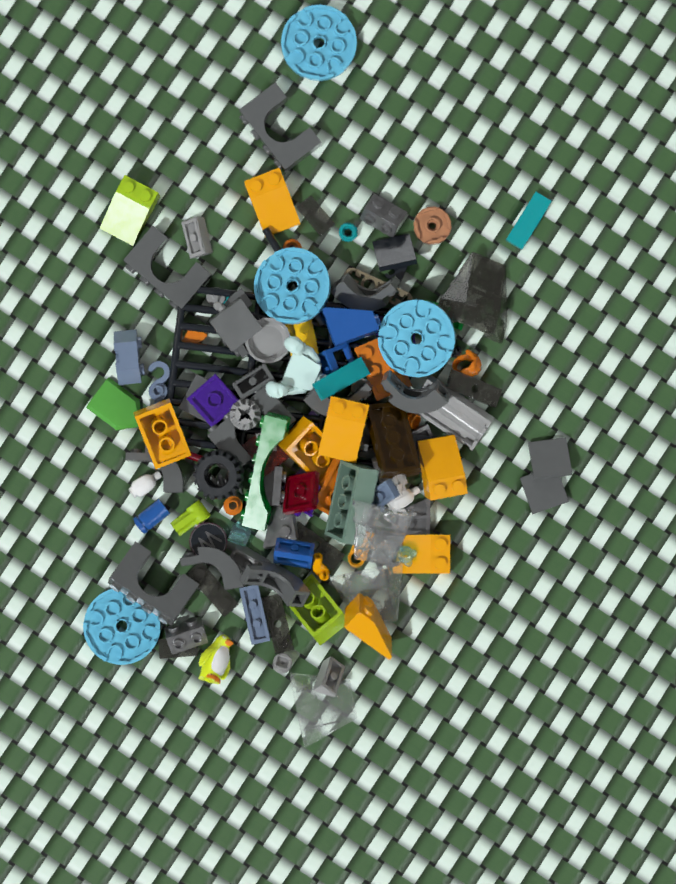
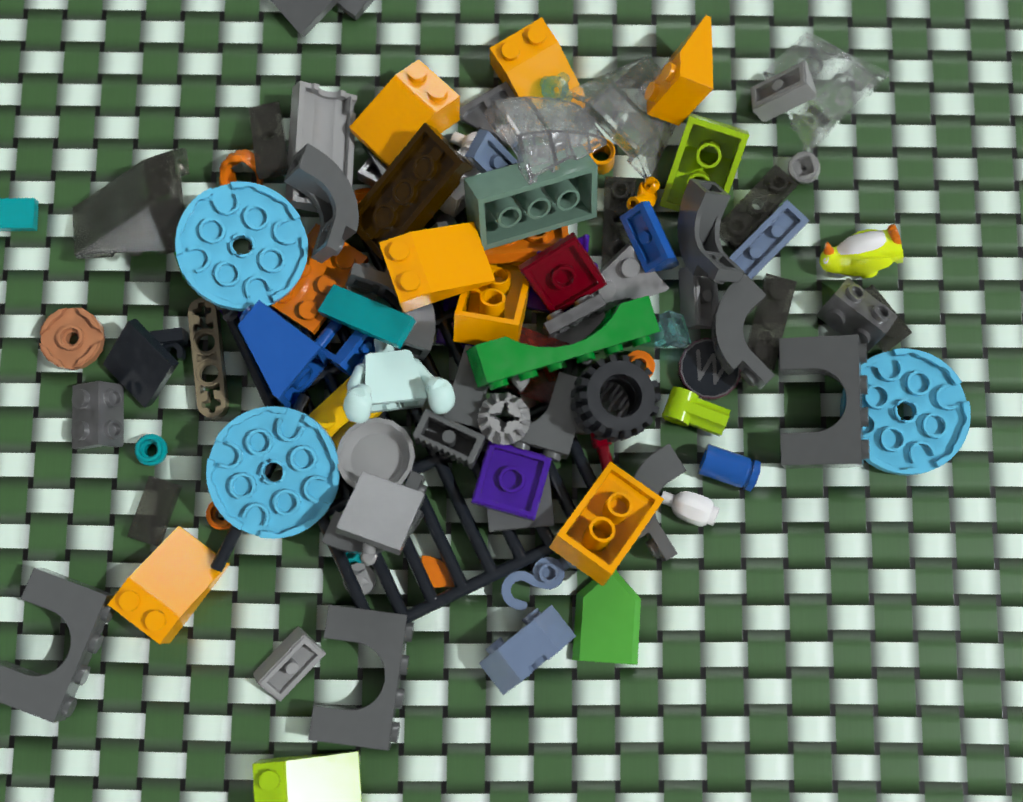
camera: 130 degrees left, 5 degrees down
dark grey arch [330,273,400,311] -> none

